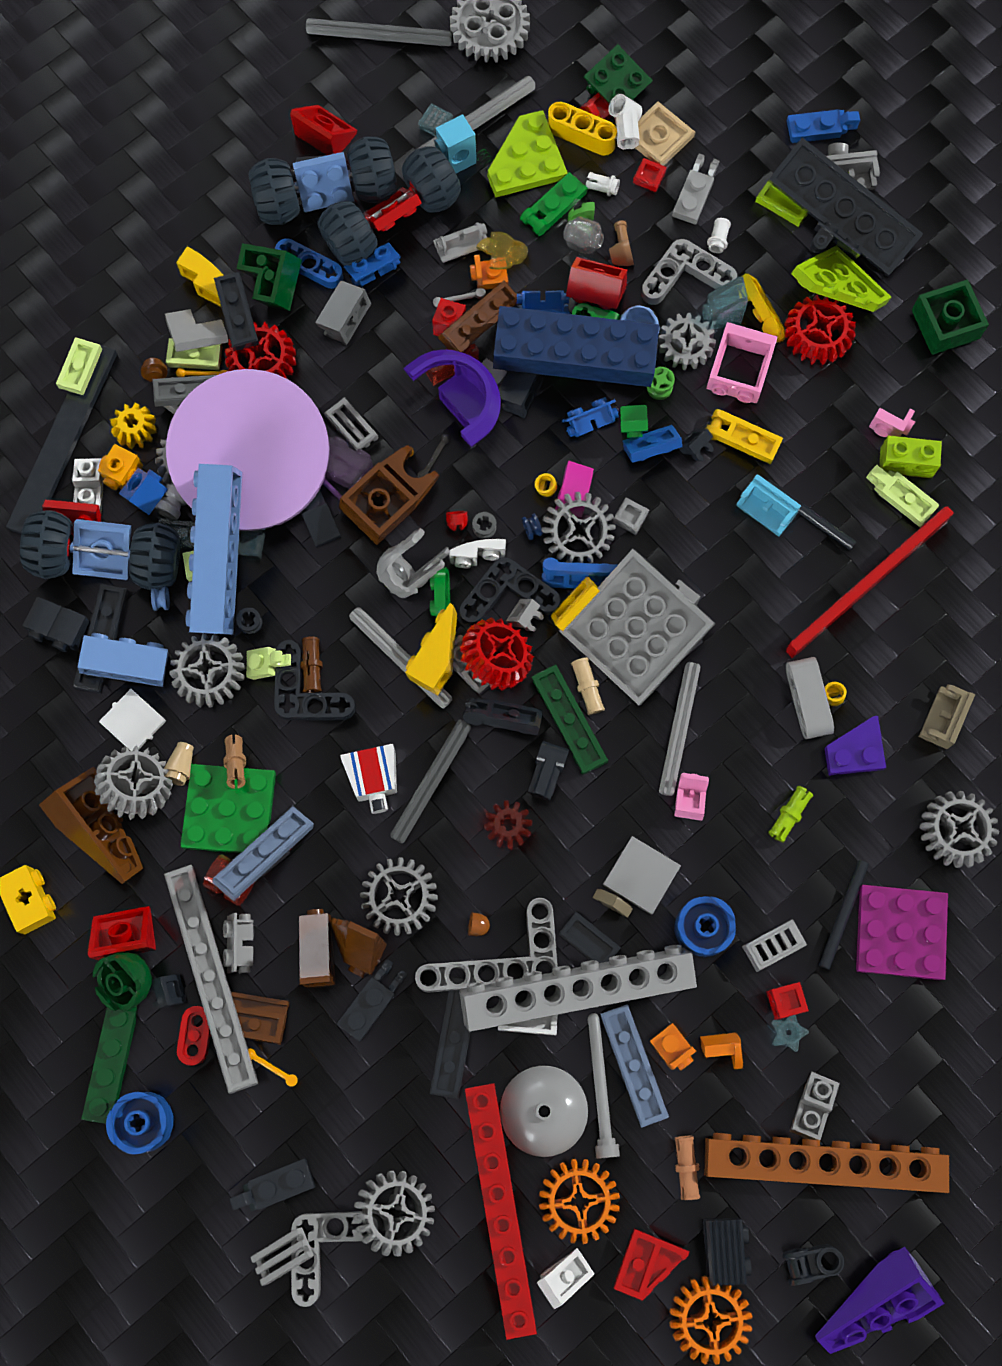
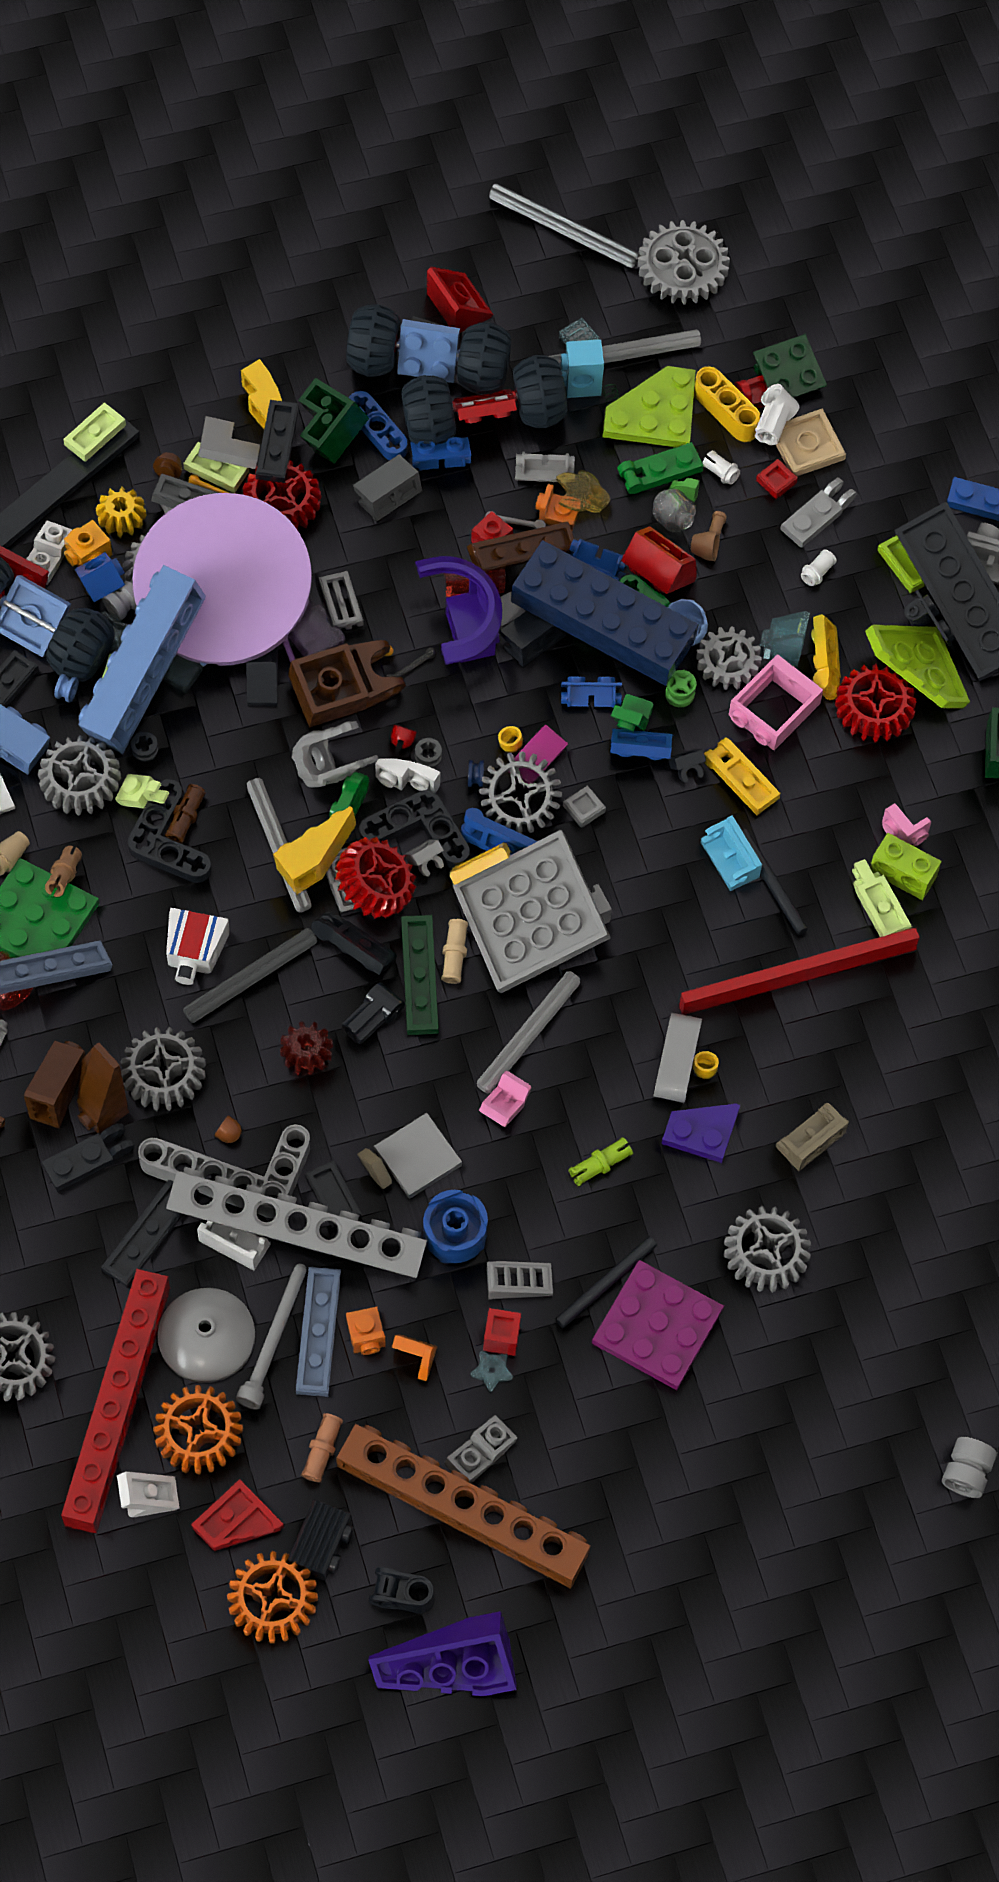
camera: 20 degrees right, 10 degrees down
light grey beam [642,239,737,305] -> none

